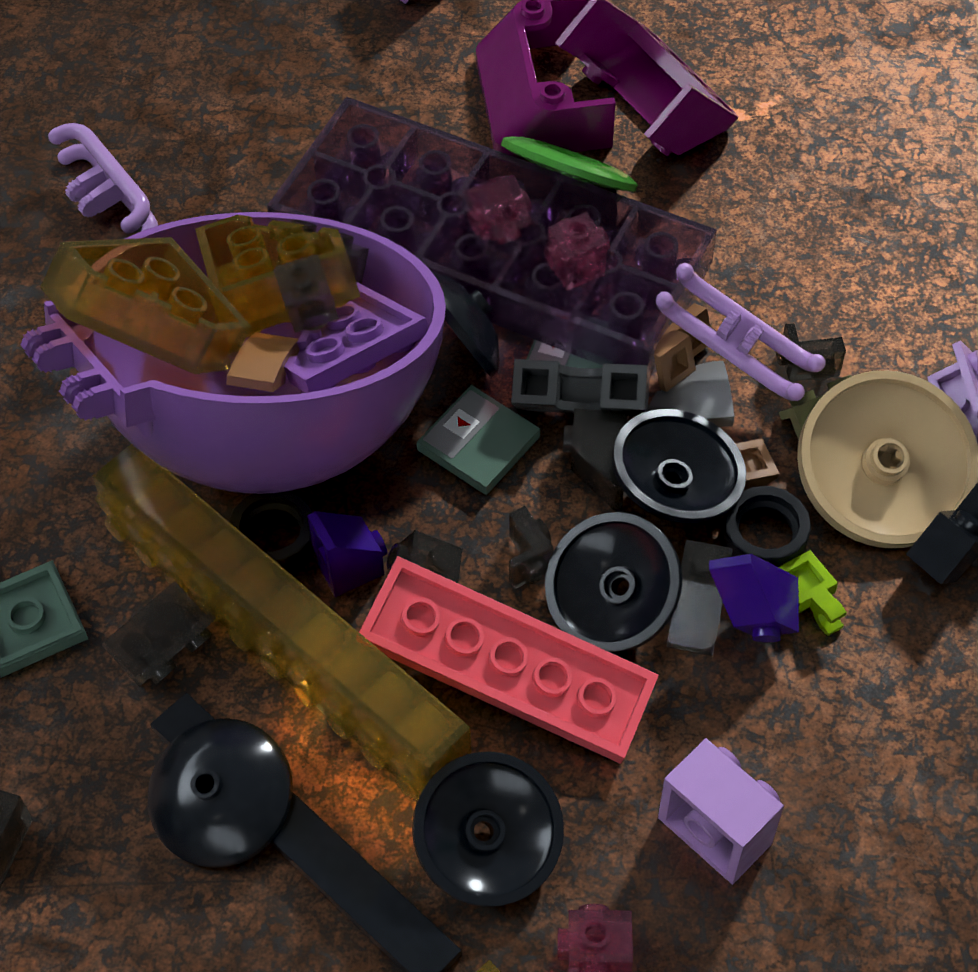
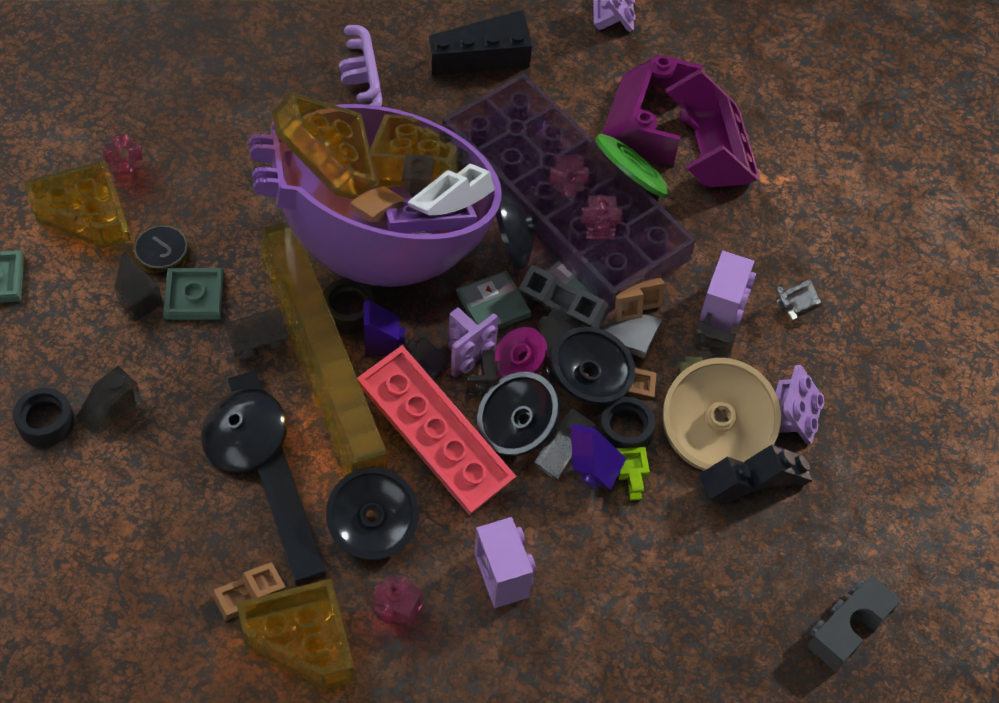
camera: 20 degrees right, 0 degrees up
lavender piece [656,263,825,401] -> none
none -> white slope [408,164,495,215]
none -> black wedge [428,10,532,75]
none -> lavender bracket [448,308,499,378]
none -> dark pink dish [494,327,547,377]
none -> lavender brick [698,250,756,335]
none -> clear smoke bracket [776,279,823,320]

